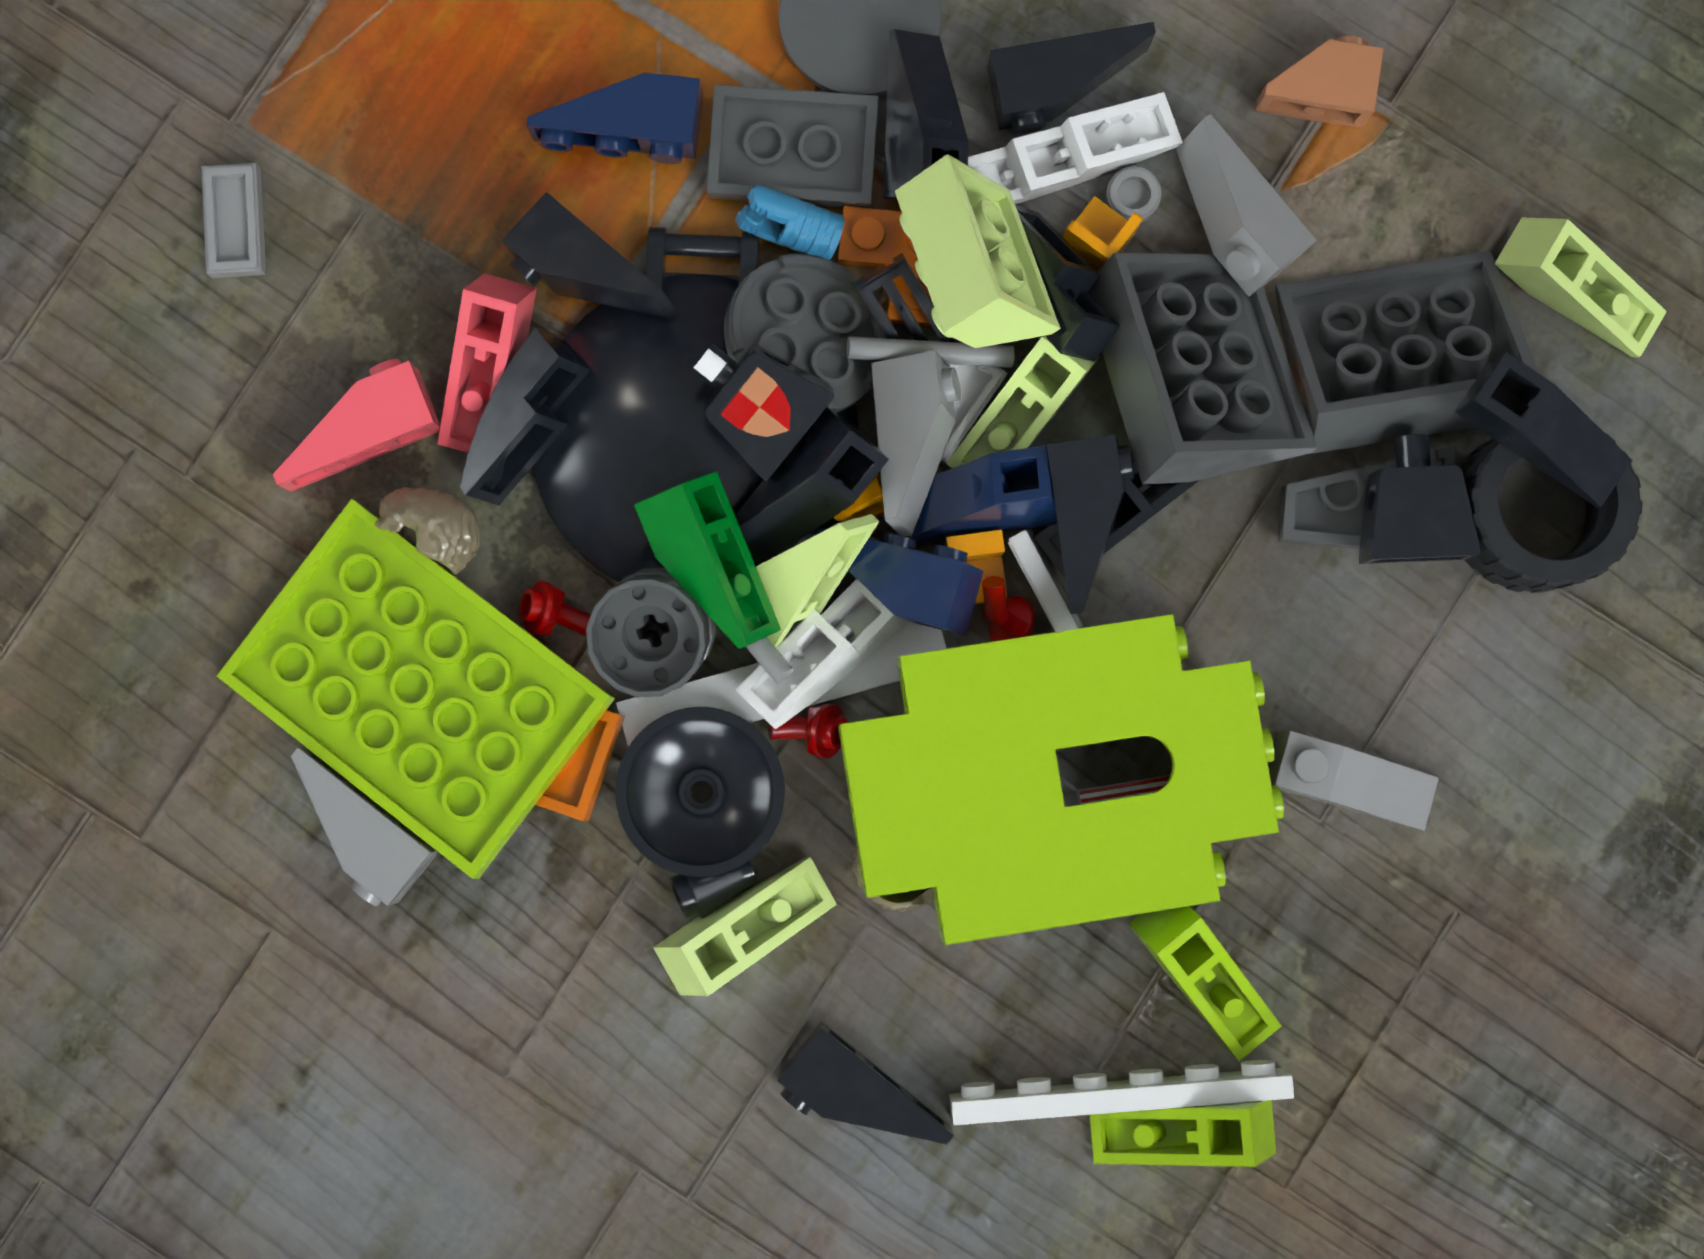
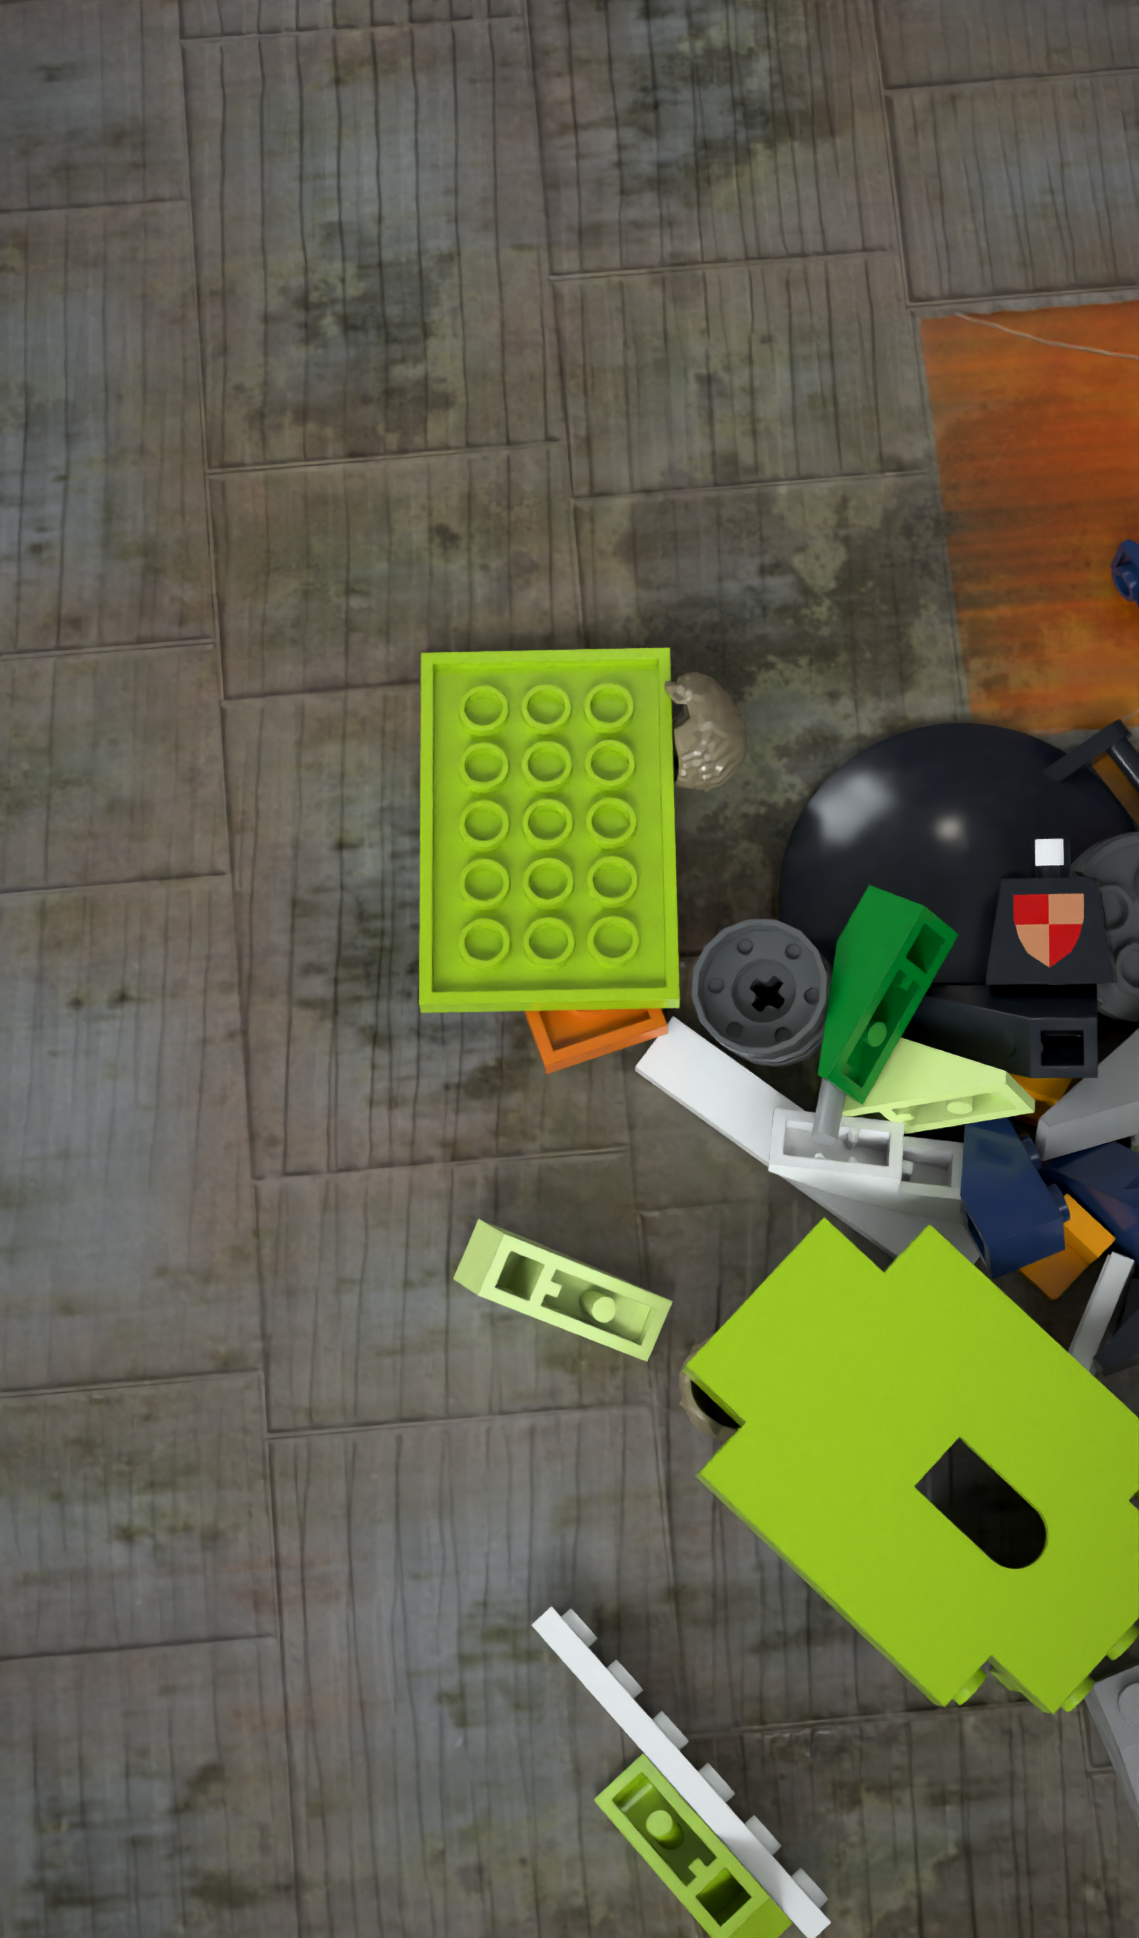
camera: 55 degrees right, 10 degrees down
light grey tile [201,163,266,278] -> none
coral slope [273,359,441,492] -> none
light grey slope [291,747,439,906] -> none
coral slope [437,273,537,453] -> none
black slope [460,328,591,505] -> none
black slope [501,192,676,318] -> none
red plate [518,580,591,637] -> none
black dish [615,707,785,877] -> none
black cone [669,861,757,919] -> none
red plate [768,704,848,759] -> none
black slope [778,1021,954,1145] -> none
red plate [982,576,1035,642] -> none
lime slope [1128,906,1282,1062] -> none

